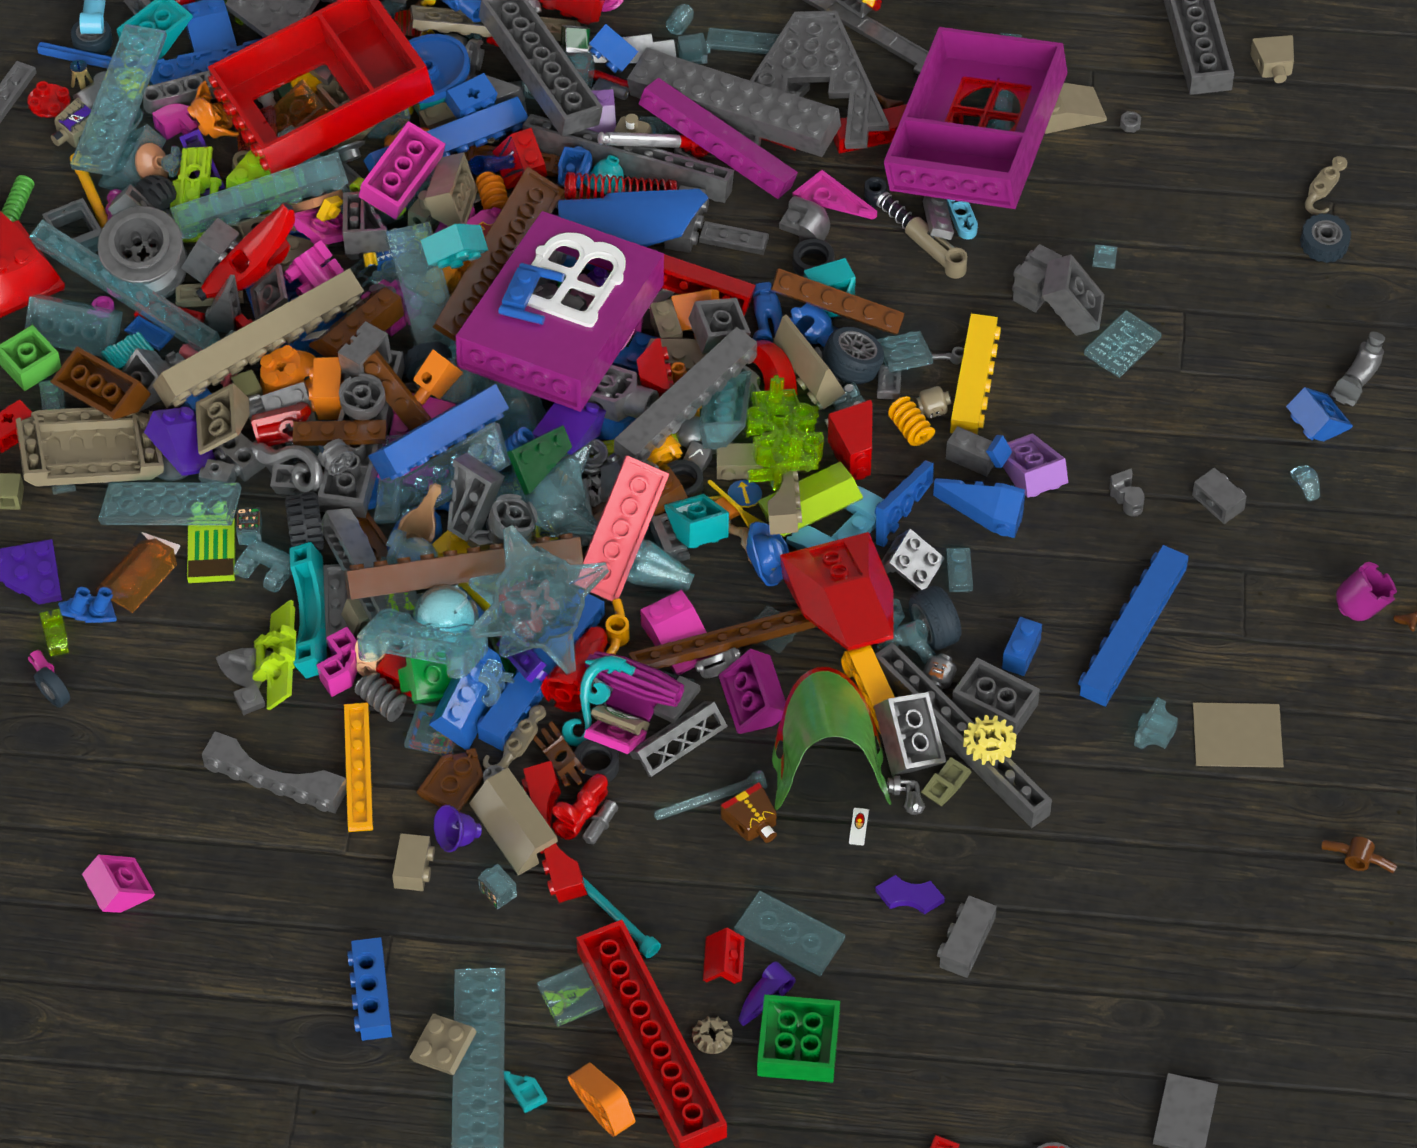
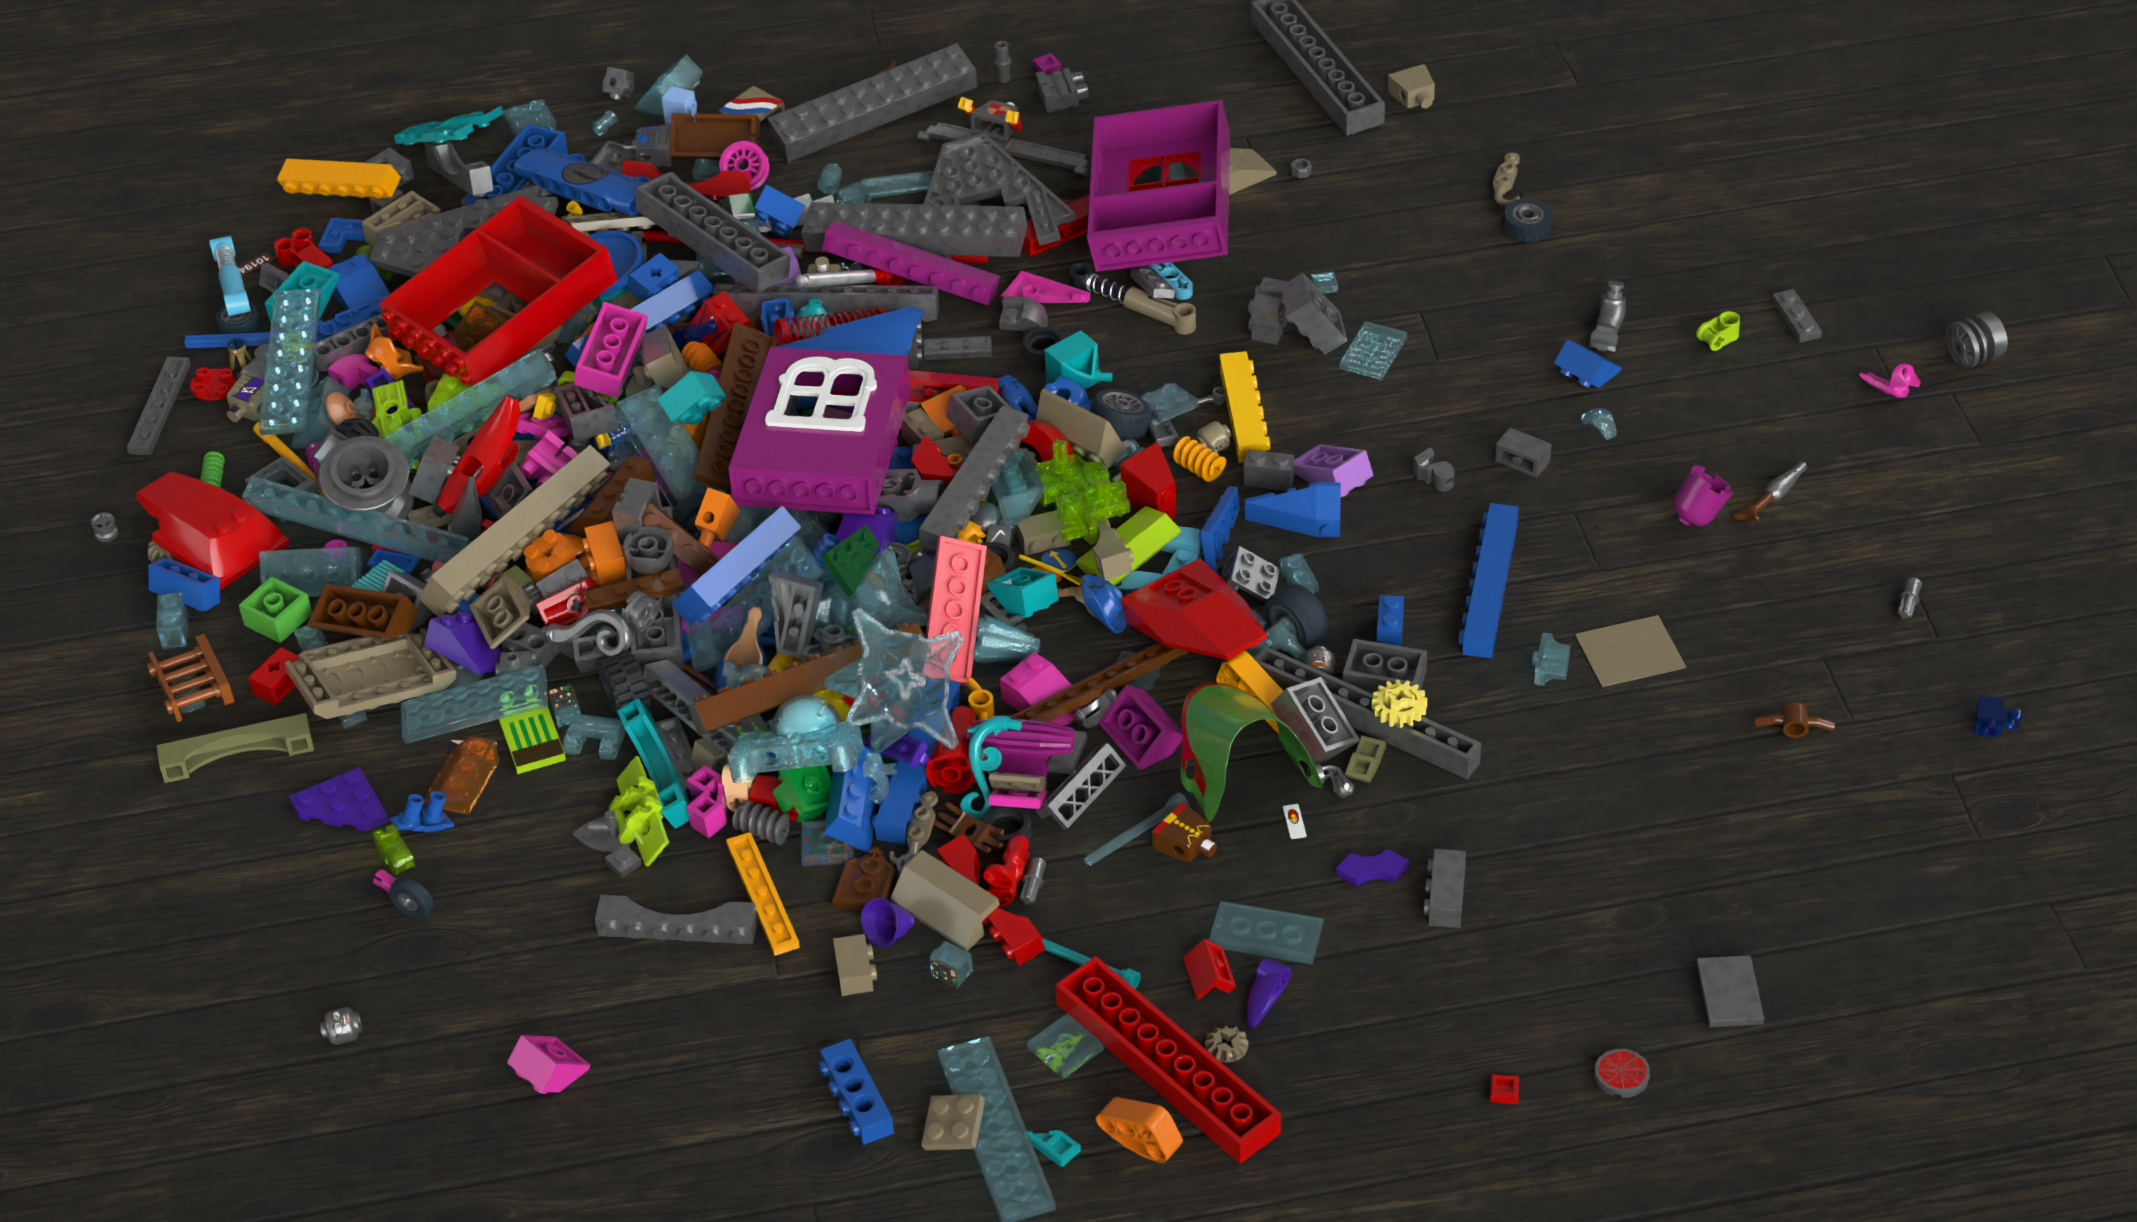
camera: 15 degrees left, 10 degrees down
flat silver cylinder [489,494,538,542] -> none
blue plate [498,263,565,325] -> none
green slope [757,994,840,1083] -> none
reddish brown plate [770,268,904,335] -> none
blue tile [986,435,1012,468] -> none

